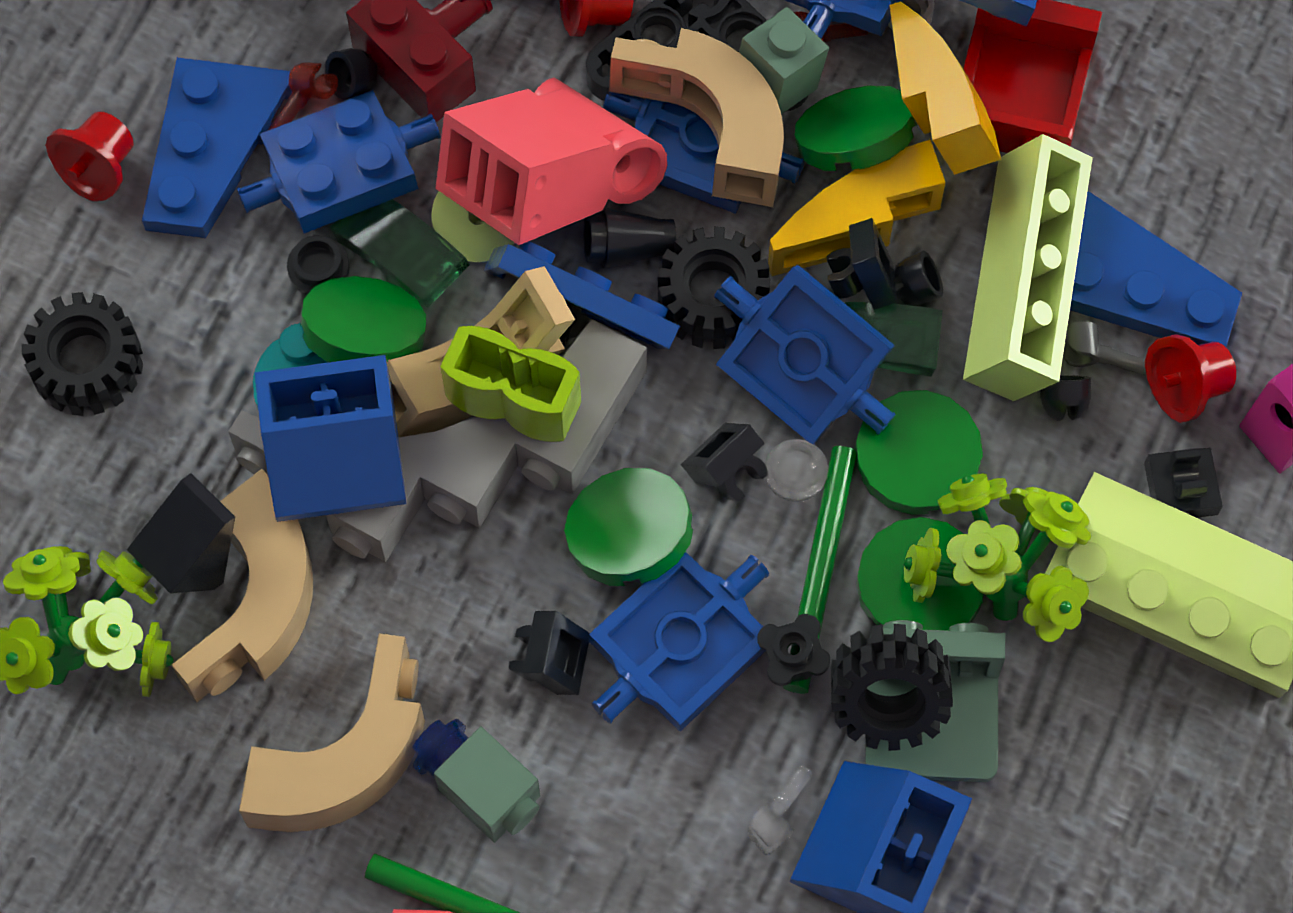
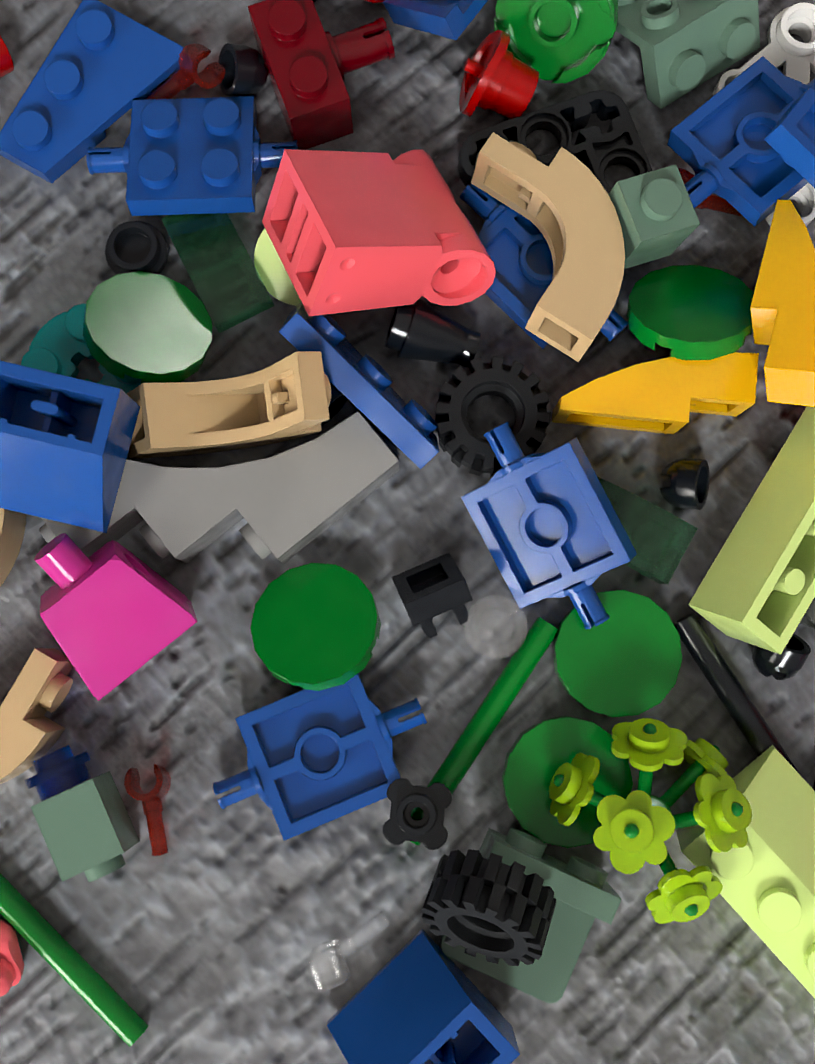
camera: 20 degrees right, 15 degrees up
lime brick [440,326,581,442] -> none
black tile [508,611,590,695] -> none
black tile [826,218,897,310] -> none
none -> dark pink torso [34,533,198,701]
none -> clear red hand [124,764,171,856]
none -> black bar [674,612,800,774]

